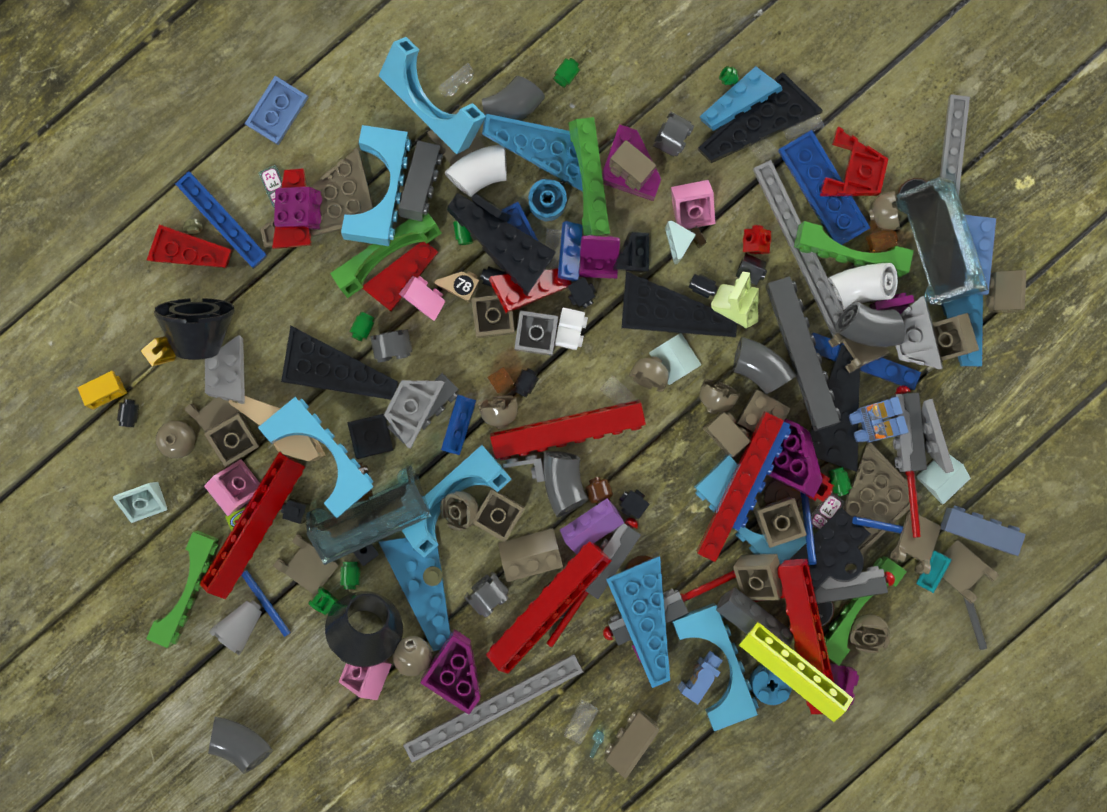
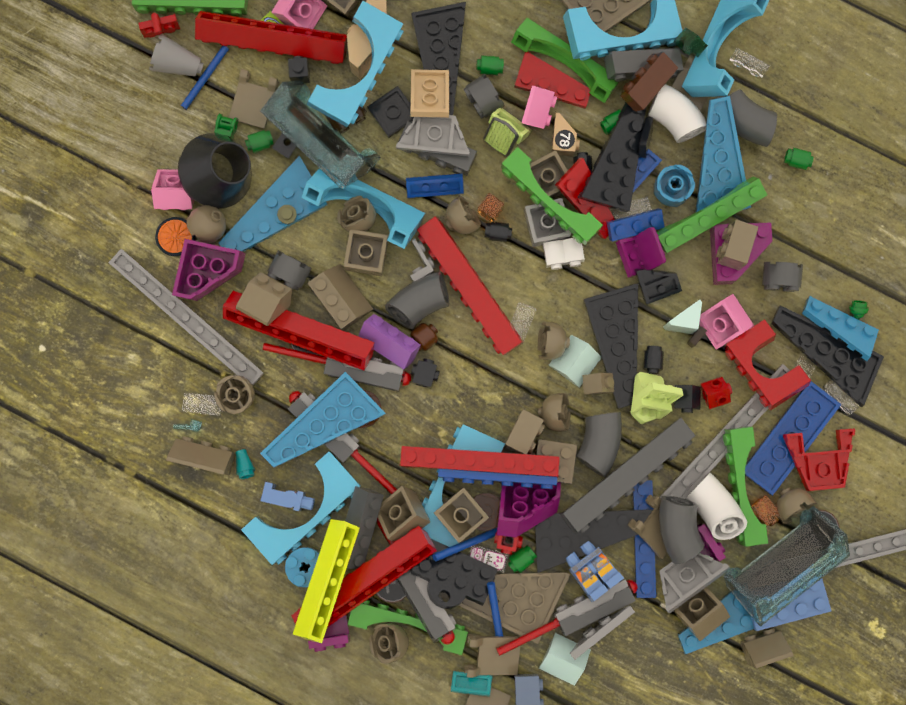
camera: 65 degrees right, 5 degrees down
dark grey brick [208,717,273,774] -> none
black brick [567,277,597,309] -> none
none -> red plate [138,13,180,38]
none -> orange wheel [155,217,195,256]
none -> dark tan cylinder [214,375,255,414]
none -> teal cone [235,449,255,479]
none -> dark tan slope [236,272,292,326]
none -> tan plate [410,69,449,118]
none -> yellowish green piece [483,108,532,157]
none -> bright green arch [501,147,603,245]
none -> dark tan brick [582,373,614,395]
none -> reddish brown brick [620,52,678,112]
none -> clear green brick [673,27,708,57]
none -> red arch [725,319,811,411]

